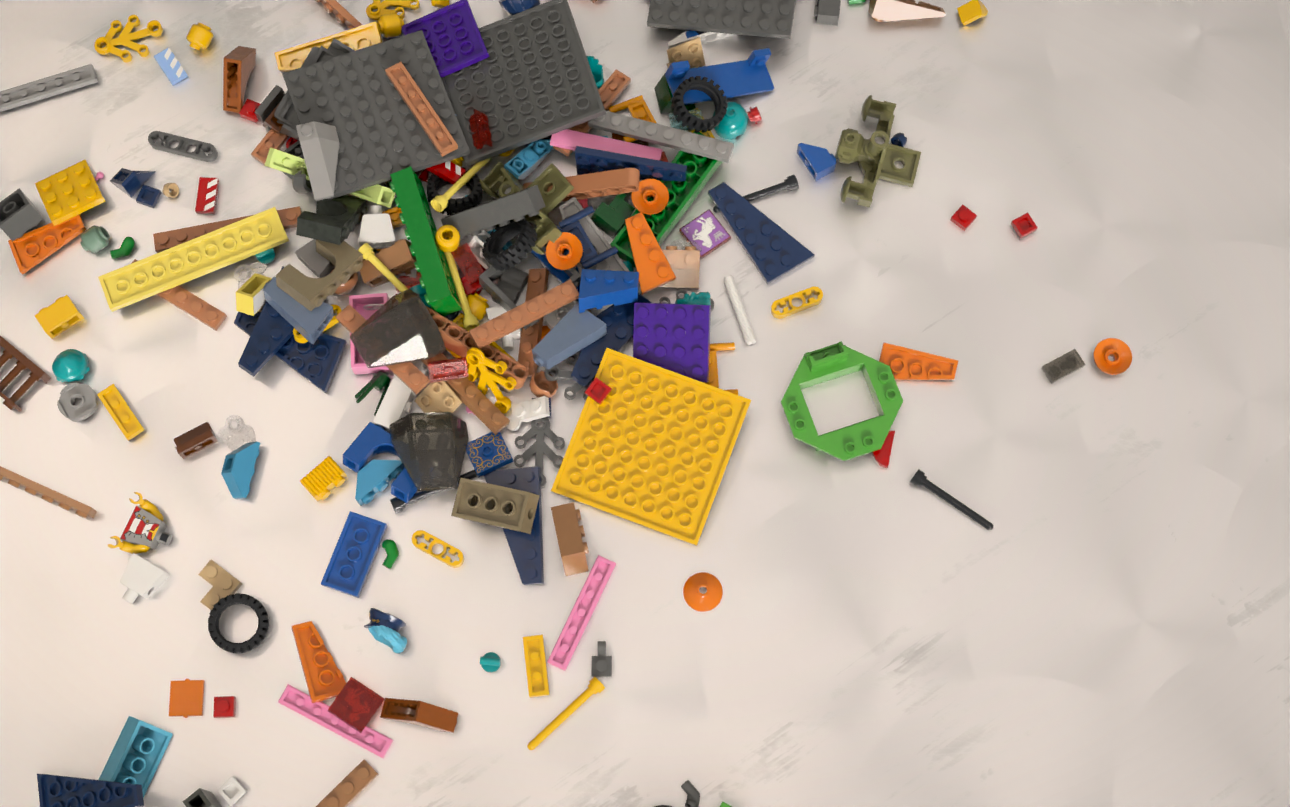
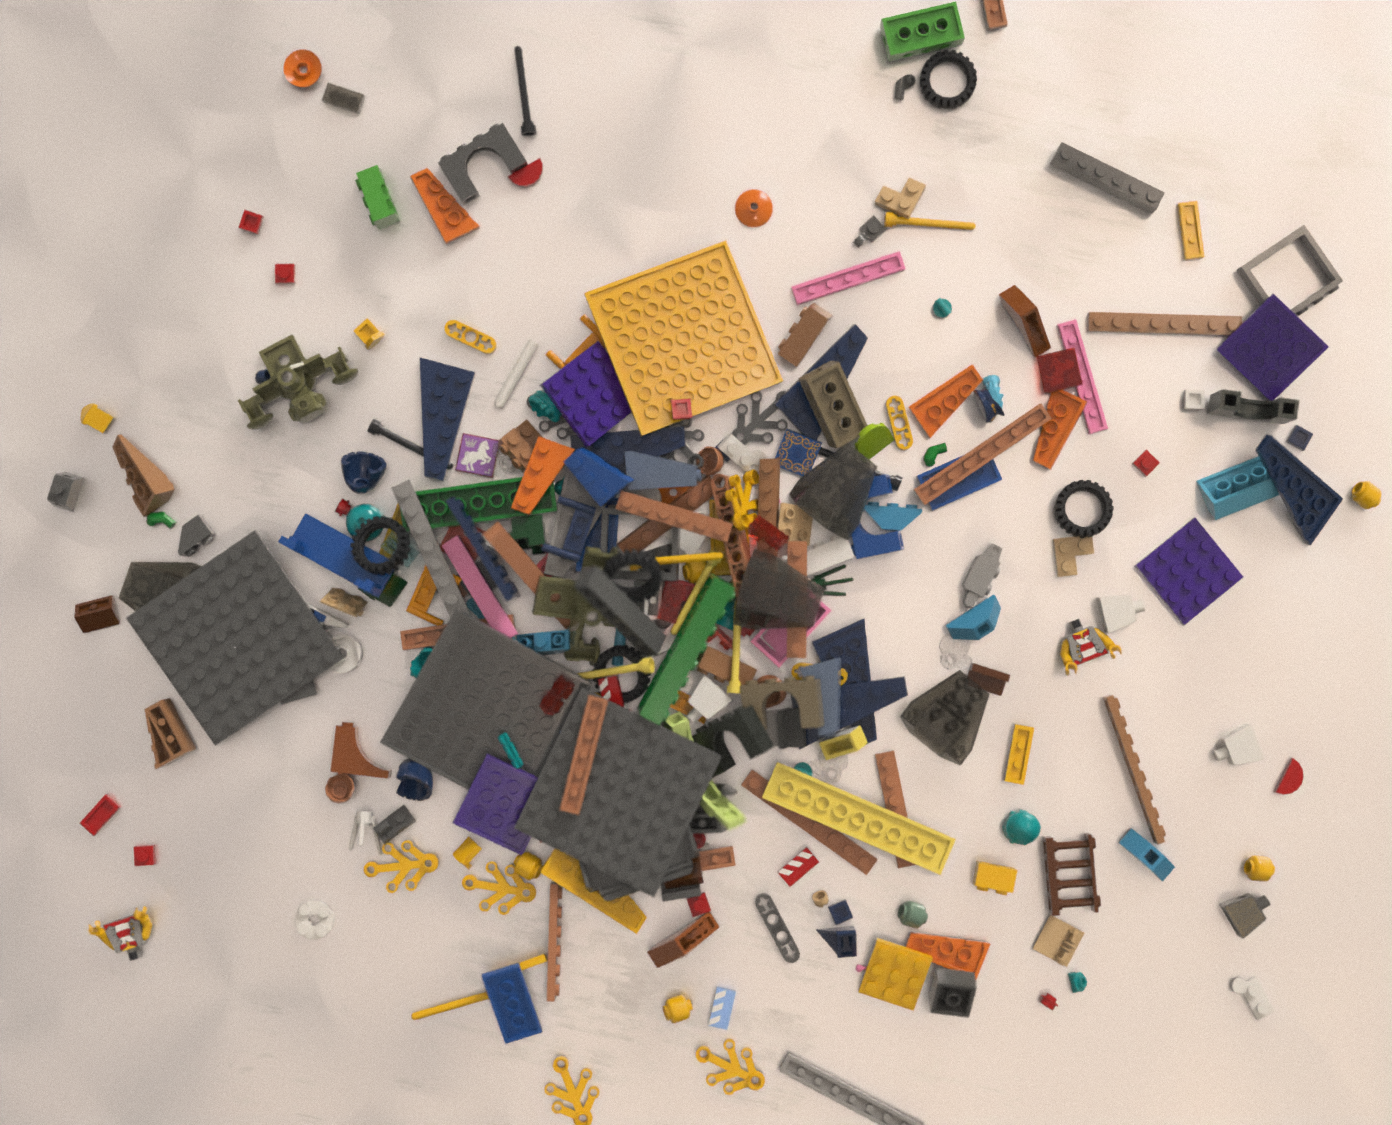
camera: 130 degrees left, 15 degrees up
light grey plate [57,383,98,422] -> none
green arm [110,237,135,259] -> none
orange piece [169,678,205,718] -> none
light grey wedge [296,121,340,201] -> none
yellow brick [300,456,347,502] -> none
yellow head [435,225,460,252] -> none
yellow plate [523,634,550,698] -> none
orange dish [546,232,583,270] -> none
orange dish [631,179,669,215] -> none
bright green hinge [781,341,903,461] -> none
blue slope [797,143,837,181] -> none
none -> white plate [330,635,362,673]
none -> dark blue hair [341,452,386,494]
none -> yellow tile [353,318,385,350]
none -> bright green wedge [355,165,401,230]
none -> dark grey arch [438,123,528,205]
none -> teal axle [498,732,524,769]
none -> yellow piece [629,552,723,571]
none -> dark grey panel [778,707,807,749]
none -> lime tile [855,423,894,463]
none -> tan plate [875,178,926,219]
none -> clear smoke wedge [900,670,989,765]
none -> orange wing [908,364,983,439]
none -> nougat plate [914,403,1052,506]
none -> light grey hinge [962,543,1003,607]
none -> dark purple plate [1134,518,1243,625]

